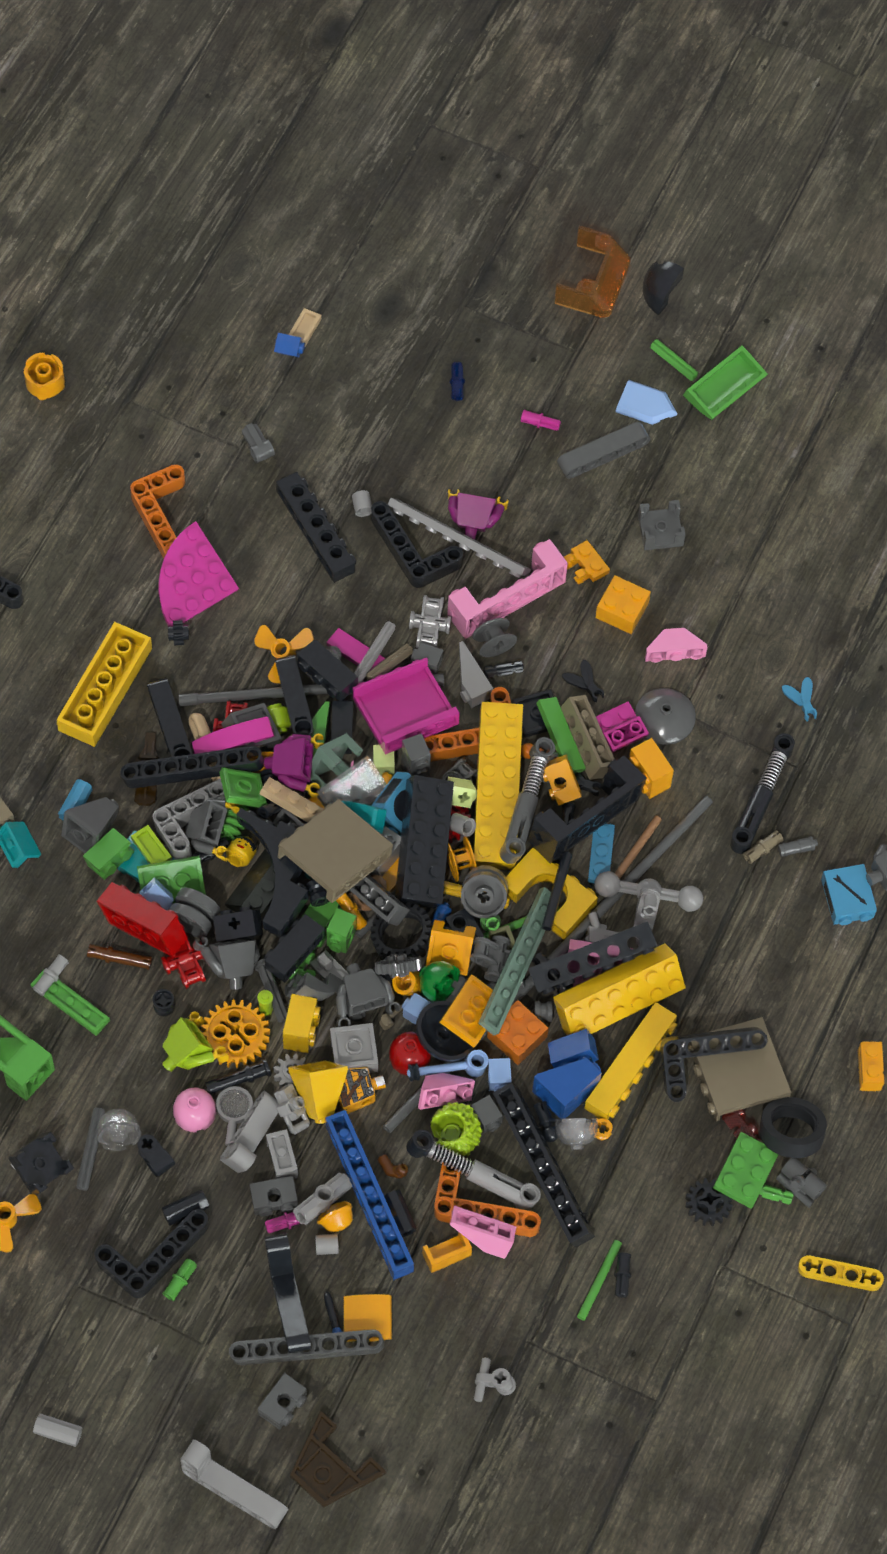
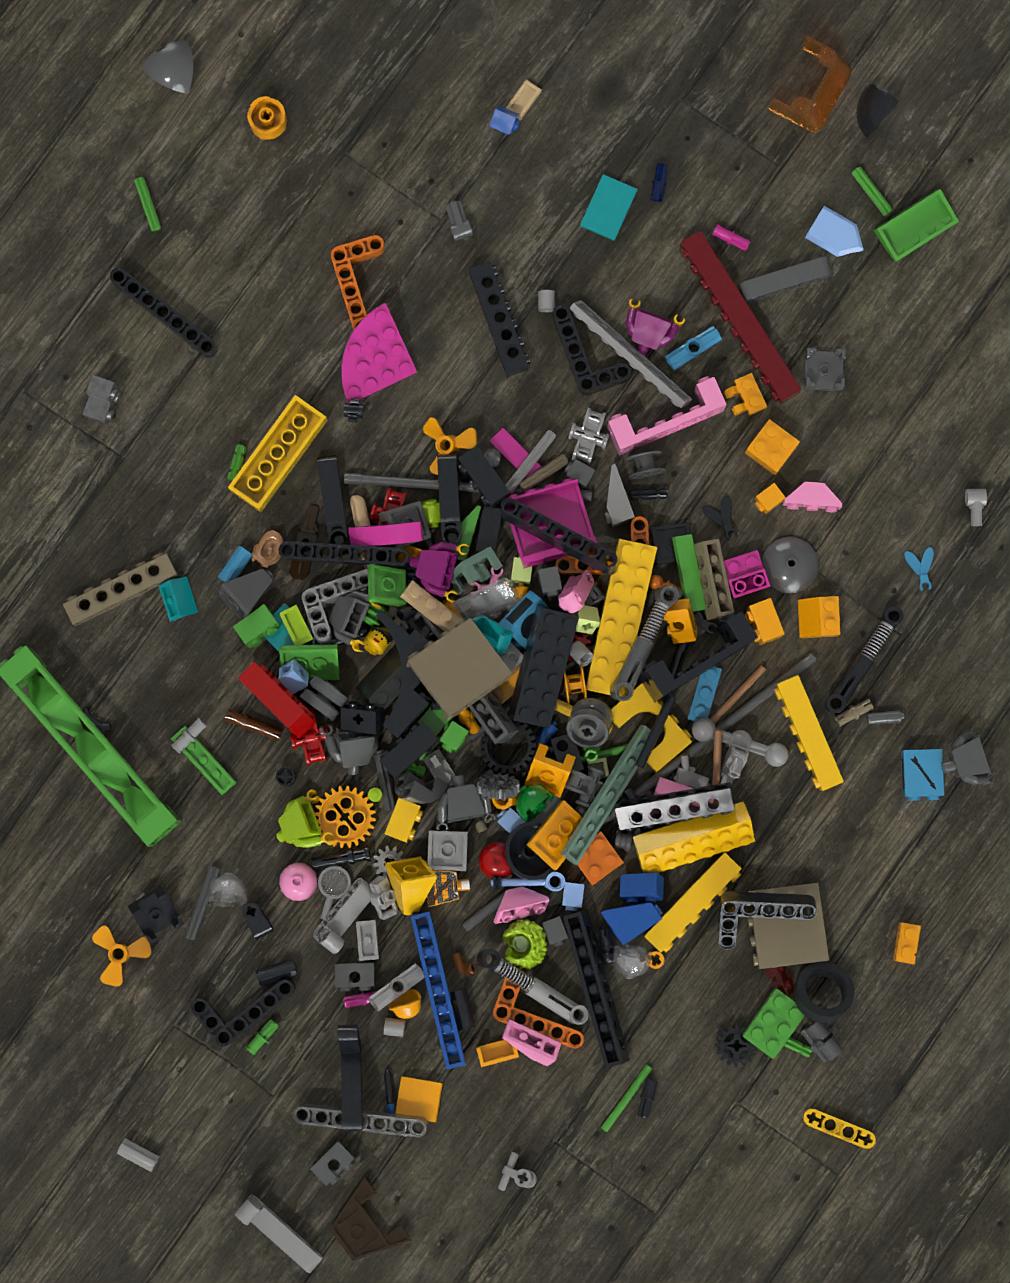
camera: 15 degrees right, 20 degrees up
none -> bright green axle [227,444,247,481]
none -> medium nougat hat [252,530,283,568]
none -> black beam [501,498,618,575]
none -> bright pink piece [558,570,594,614]
none -> teal tile [580,174,637,241]
none -> dark azure piece [665,326,722,370]
none -> dark red brick [679,231,801,405]
none -> medium nougat bar [712,729,722,804]
none -> light orange brick [754,483,786,514]
none -> yellow brick [774,675,844,791]
none -> light orange slope [798,596,840,638]
none -> light grey pin [965,489,987,526]

